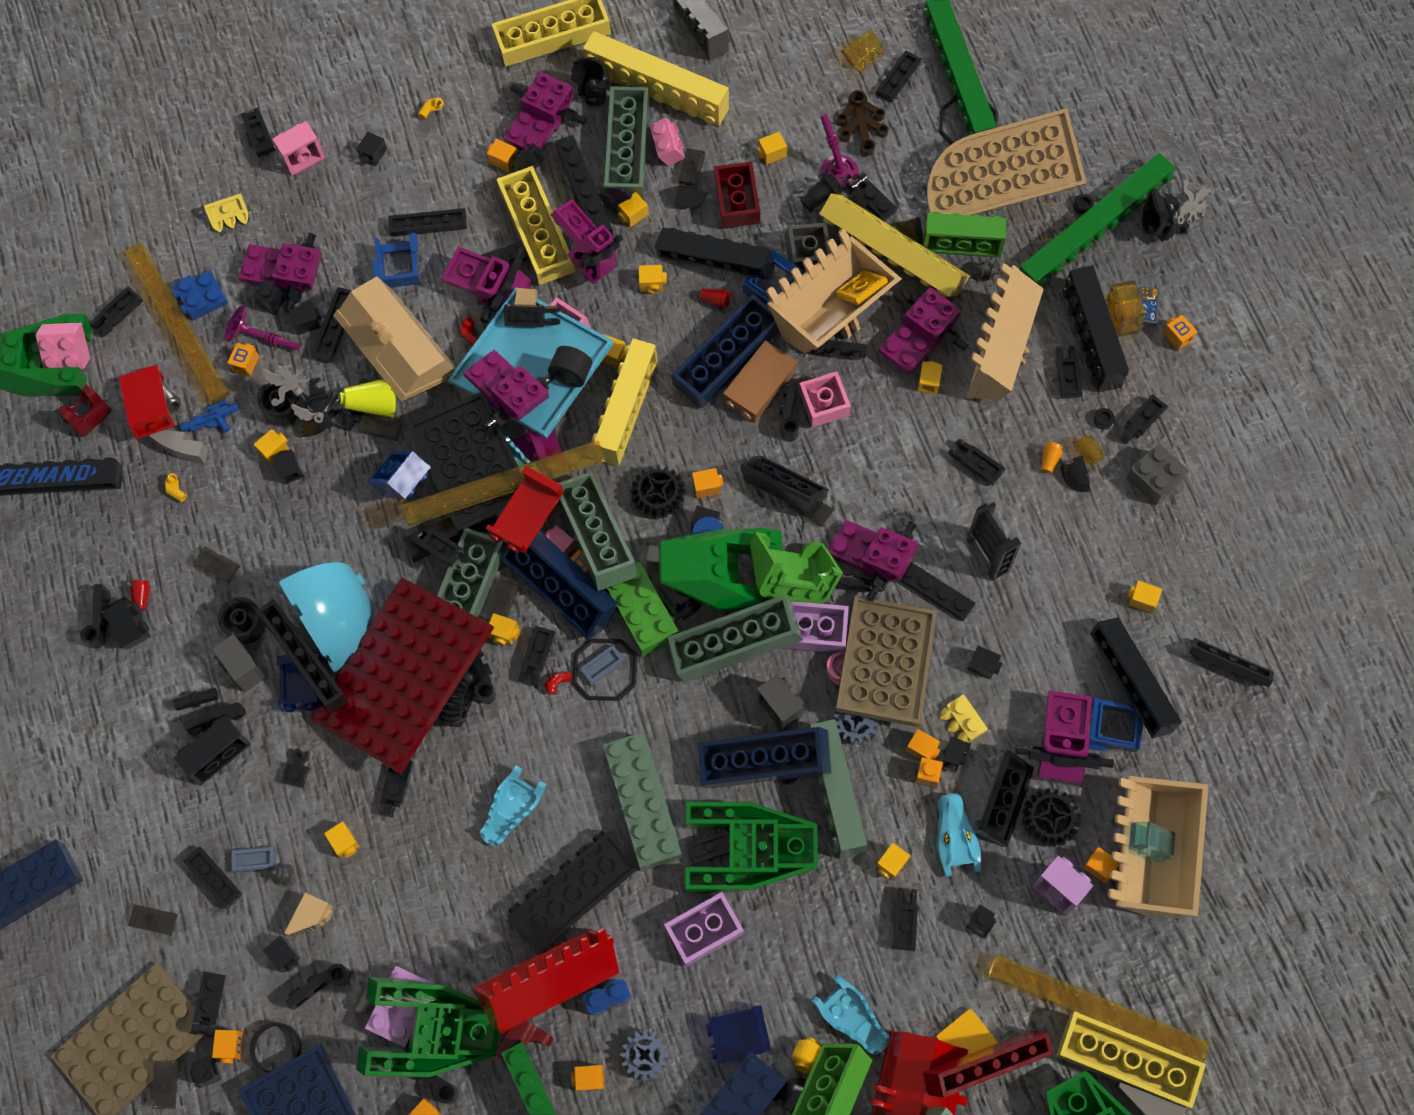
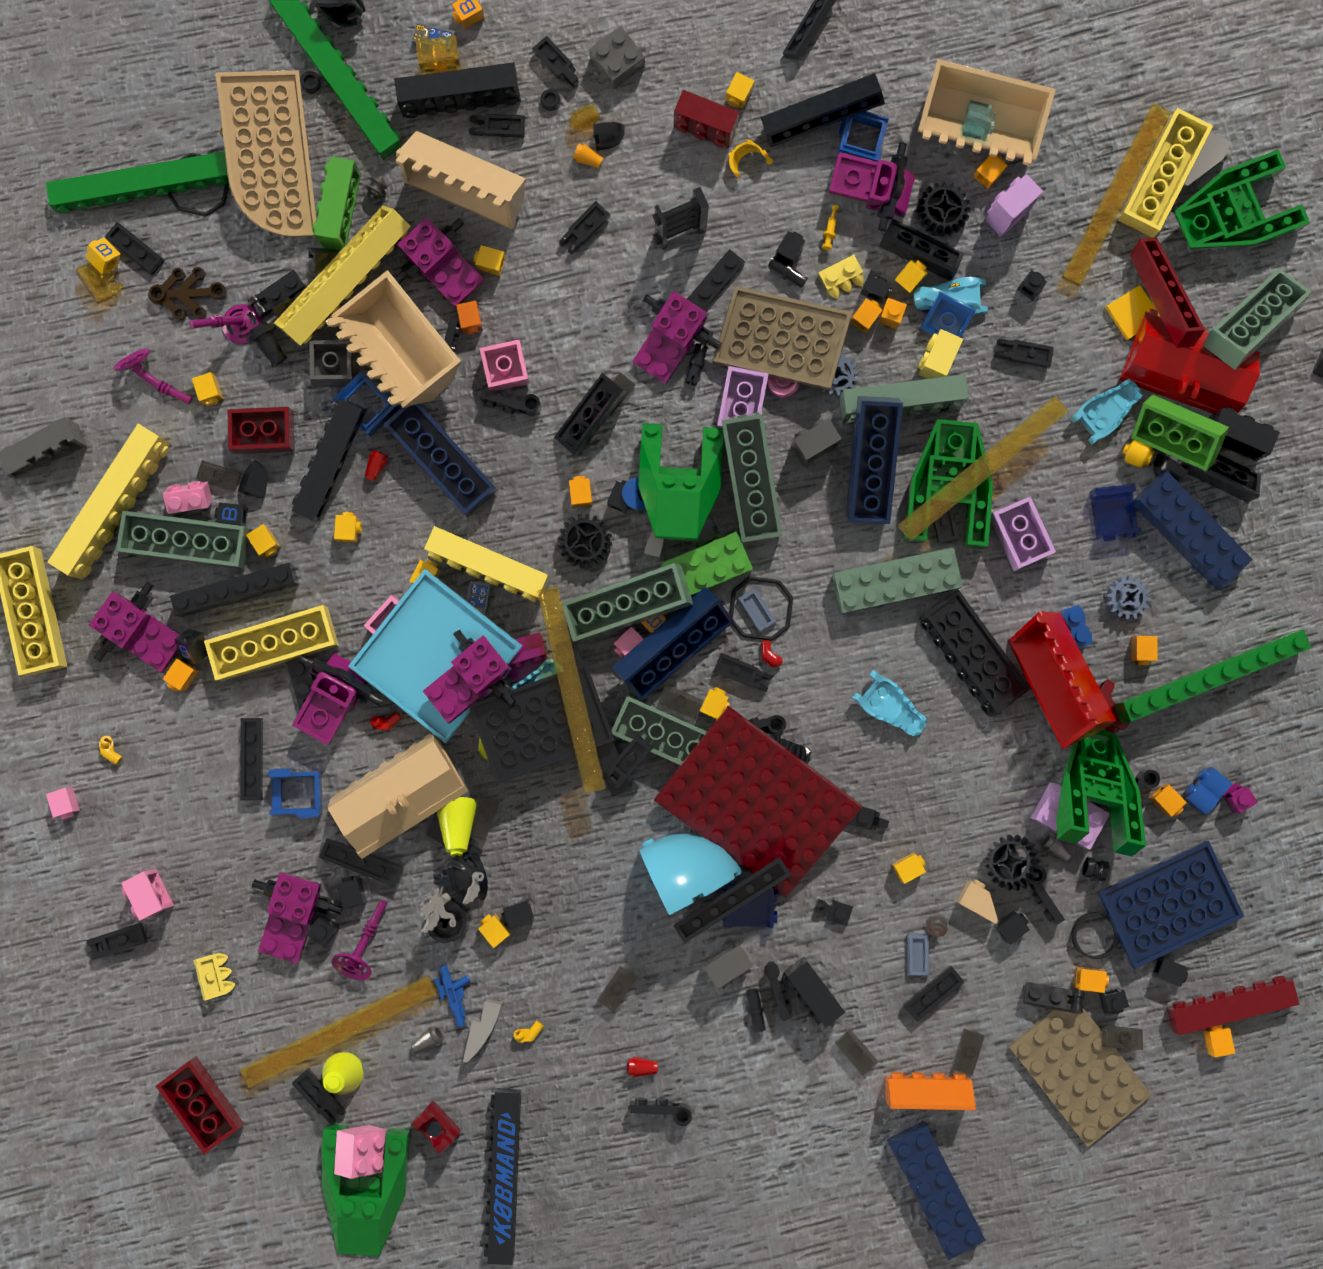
camera: 90 degrees left, 15 degrees up
black hinge [103,597,151,648] -> none
red panel [119,364,175,439] -> none
blue plate [172,270,228,321] -> none
black brick [217,597,265,644] -> none
light orange brick [227,343,260,377] -> none
black brick [356,131,387,166] -> none
brick [367,451,431,499] -> none
red panel [486,466,564,554] -> none
black hinge [504,304,560,327] -> none
tan tile [515,288,537,305] -> none
black piece [548,346,593,388] -> none
magenta piece [551,199,623,284] -> none
black hair [571,57,609,106] -> none
black brick [598,186,632,210] -> none
medium nougat brick [723,340,798,423] -> none
bright green windscreen [750,532,843,604] -> none
yellow tile [835,270,889,306] -> none
yellow brick [876,843,911,880] -> none
none -> bright pink brick [46,787,80,820]
none -> yellow brick [86,237,121,275]
none -> magenta dish [113,348,193,405]
none -> dark red brick [155,1056,244,1155]
none -> black brick [214,502,248,527]
none -> neon yellow cone [322,1052,364,1095]
none -> orange brick [456,301,483,334]
none -> tile [467,581,491,616]
none -> dark red brick [674,90,739,148]
none -> yellow helmet [729,139,773,178]
none -> black pin [768,256,808,288]
none -> yellow piece [822,205,839,250]
none -> clear smoke plate [835,1029,878,1075]
none -> orange slope [885,1072,976,1110]
none -> yellow brick [895,260,928,293]
none -> clear yellow plate [897,395,1068,541]
none -> light yellow brick [917,329,963,379]
none -> blue plate [920,291,976,338]
none -> black gear [985,835,1042,891]
none -> black wheel [1082,857,1109,882]

